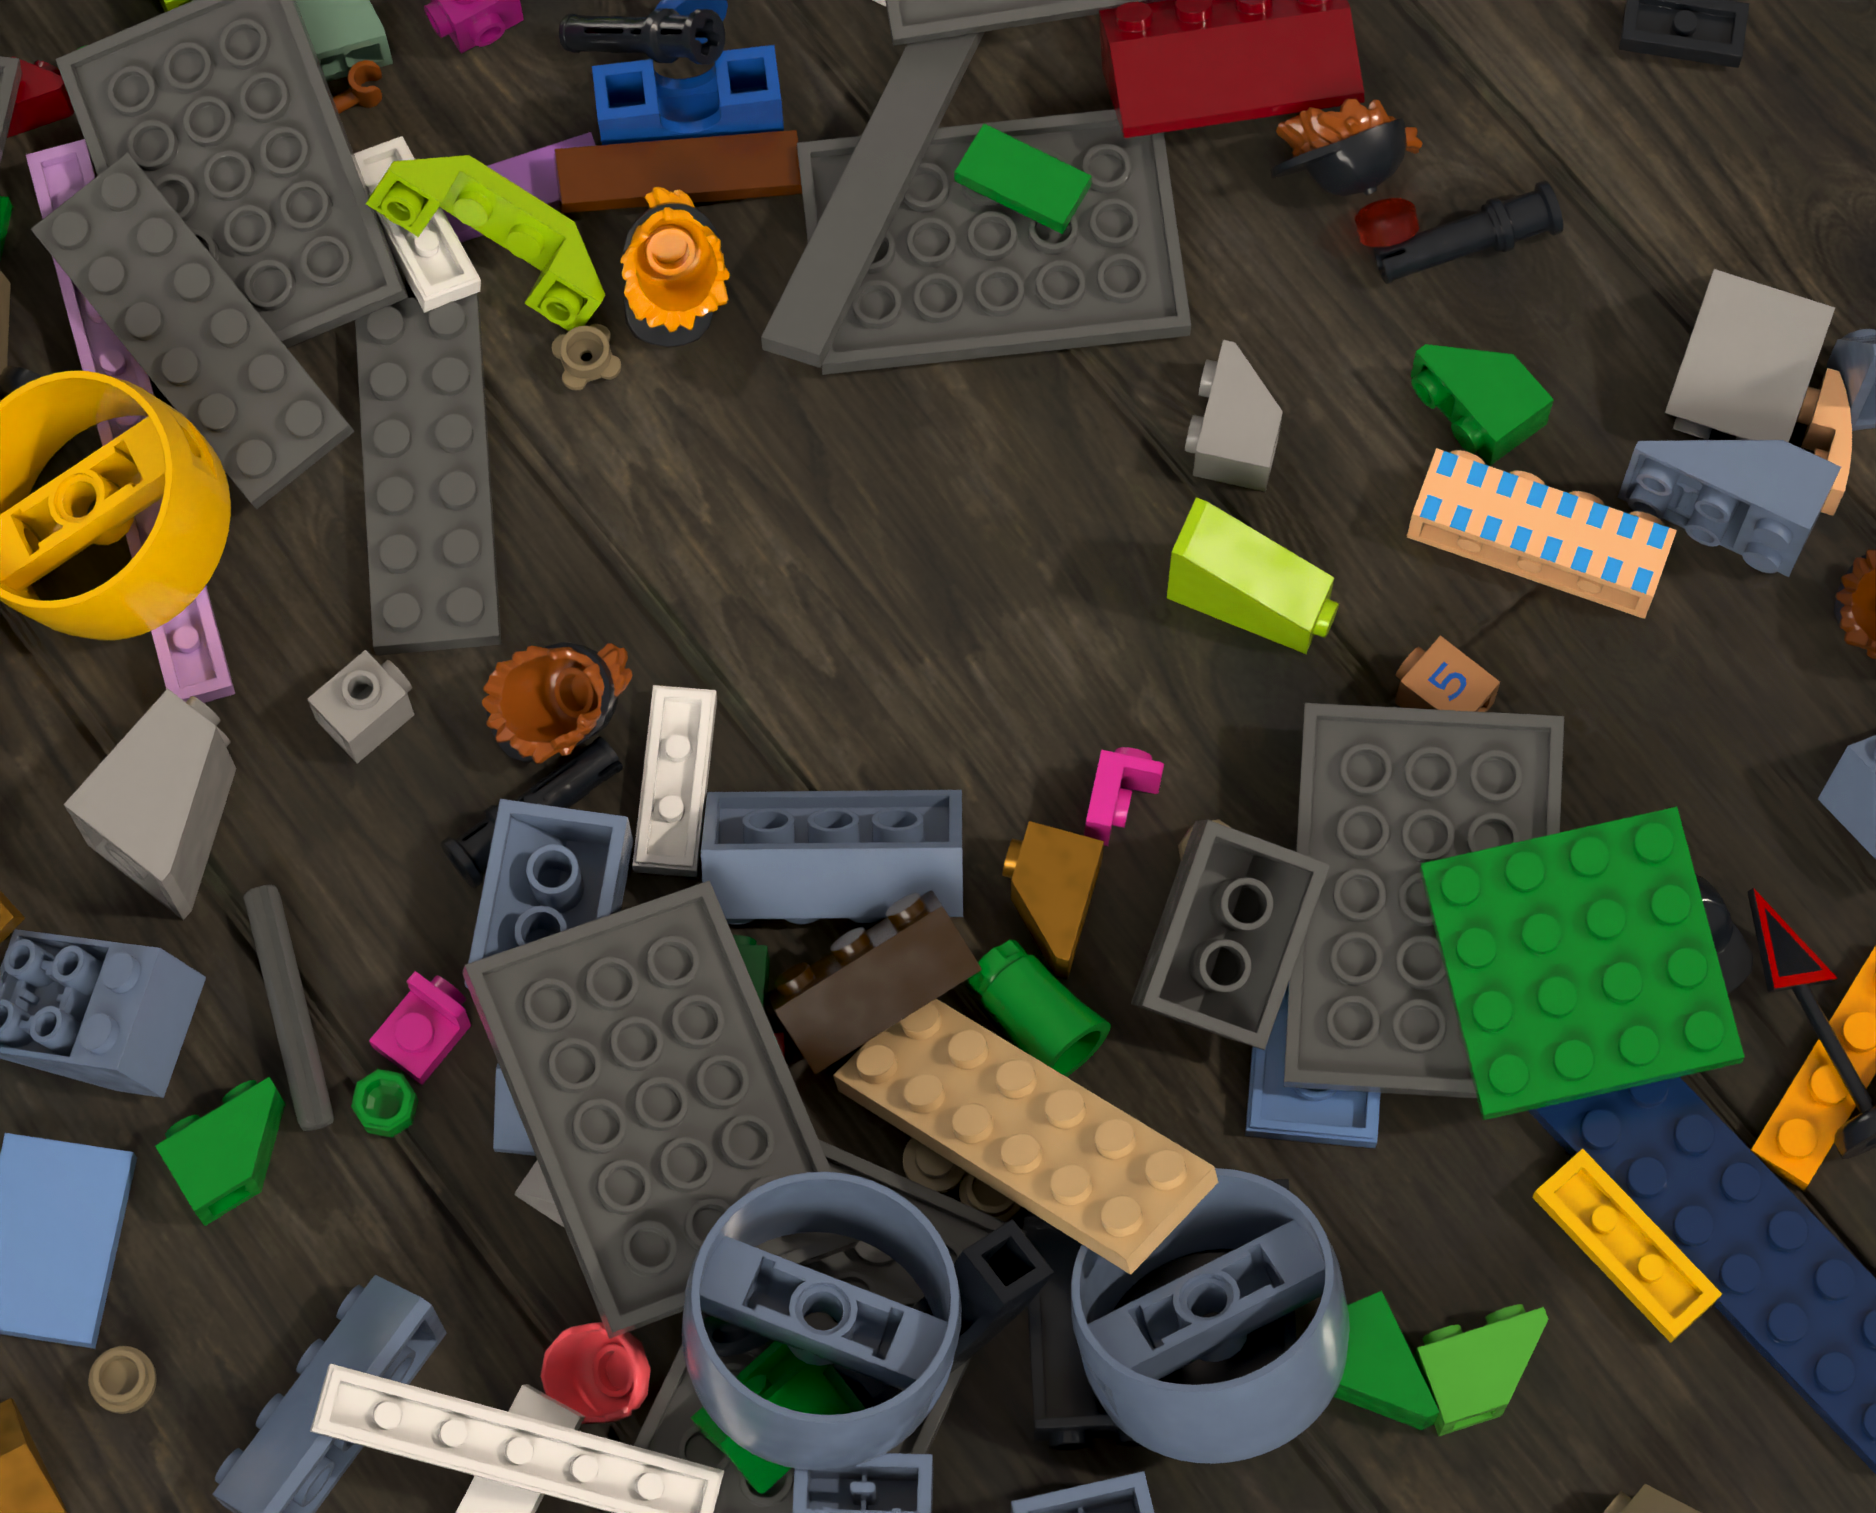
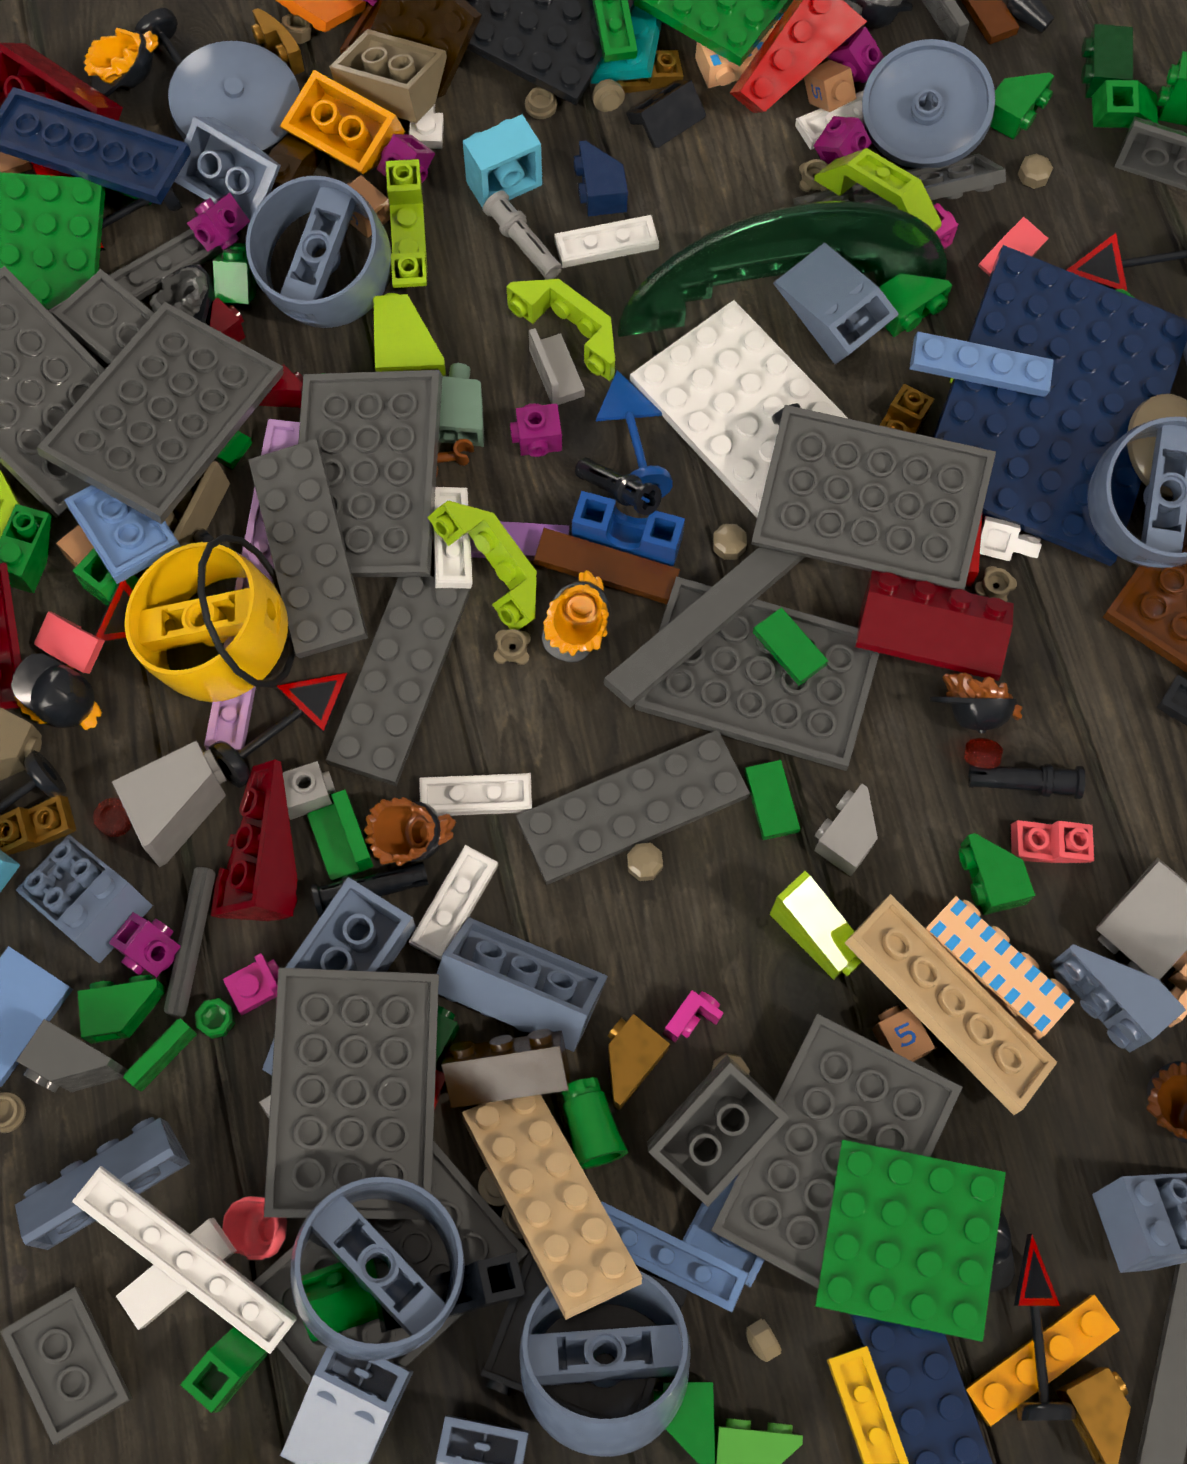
camera: 20 degrees right, 0 degrees up
none -> dark grey slope [16,1019,128,1093]
none -> clear red tile [93,798,132,837]
none -> magenta brick [109,912,181,978]
none -> green tile [123,1018,197,1092]
none -> black piece [197,534,295,687]
none -> black piece [209,673,348,788]
none -> dark red wedge [211,759,298,921]
none -> green panel [307,789,374,882]
none -> white tile [420,773,532,816]
none -> dark grey plate [516,731,750,885]
none -> medium blue plate [601,1201,749,1312]
none -> dark tan tile [627,843,663,881]
none -> dark tan tile [713,524,747,560]
none -> green tile [744,760,800,840]
none -> dark tan tile [746,1319,782,1362]
none -> tan plate [845,894,1057,1115]
none -> coral slope [1011,820,1094,863]

